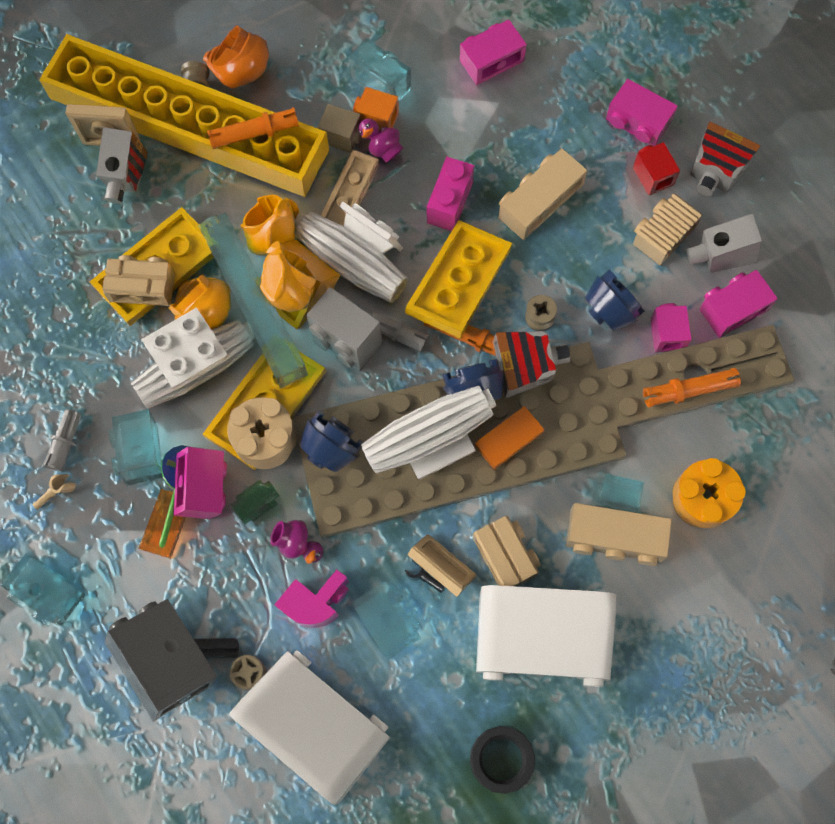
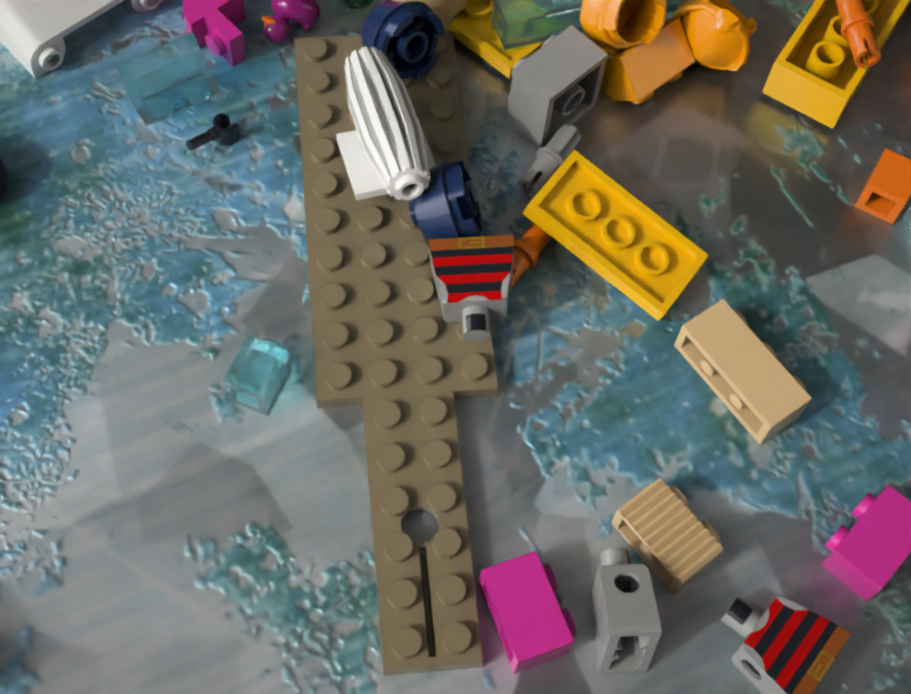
camera: 90 degrees right, 10 degrees down
white plate [295,202,408,303] -> none
dark tan brick [317,104,362,153] -> none
tan tile [320,150,380,226] -> none
magenta animal [359,118,404,163] -> none
tan tile [407,534,477,597] -> none
dark pink brick [426,156,474,231] -> none
tan brick [472,515,541,587] -> none
orange tile [474,406,544,470] -> none
white windscreen [476,585,616,687] -> none
dark tan wheel [525,295,557,331] -> none
tan brick [566,503,672,566] -> none
dark blue cone [584,270,645,331] -> none
red brick [633,142,680,196] -> none
orange pin [643,368,741,408] -> none
dark pink brick [650,303,692,353] -> none
light orange brick [672,458,746,528] -> none

